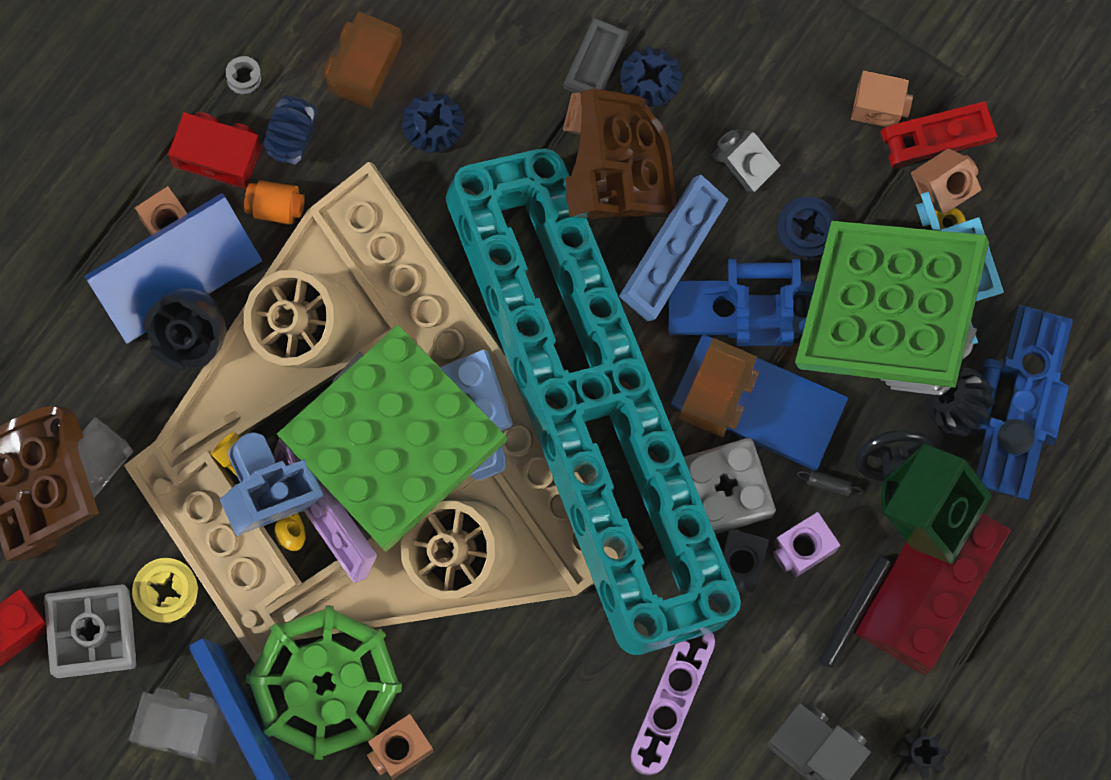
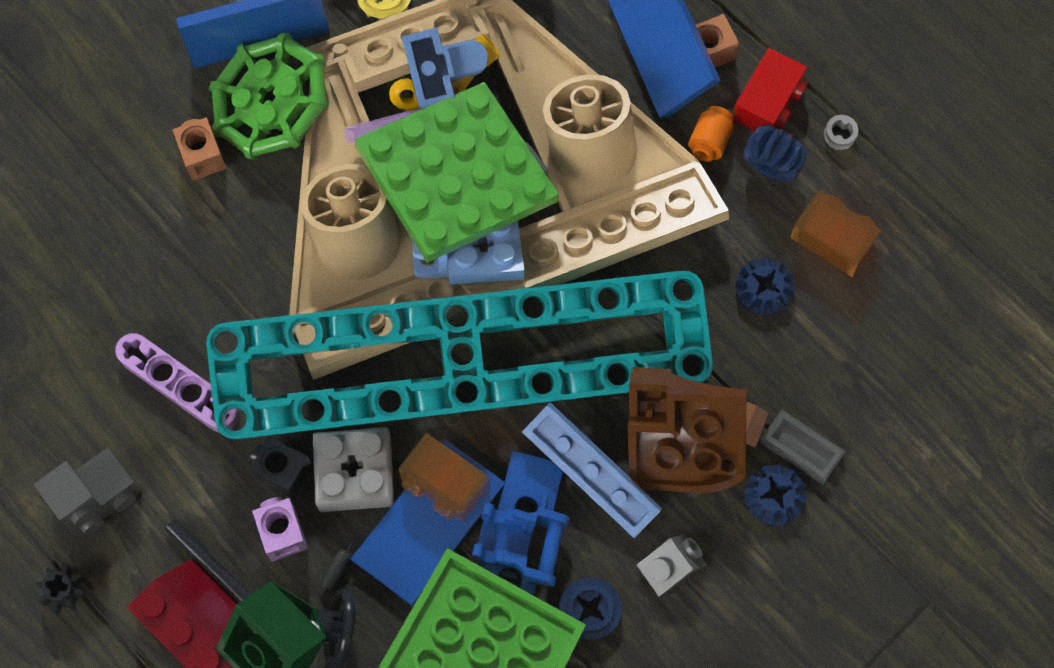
camera: 110 degrees right, 5 degrees down
black cylinder [143,288,227,370] -> none

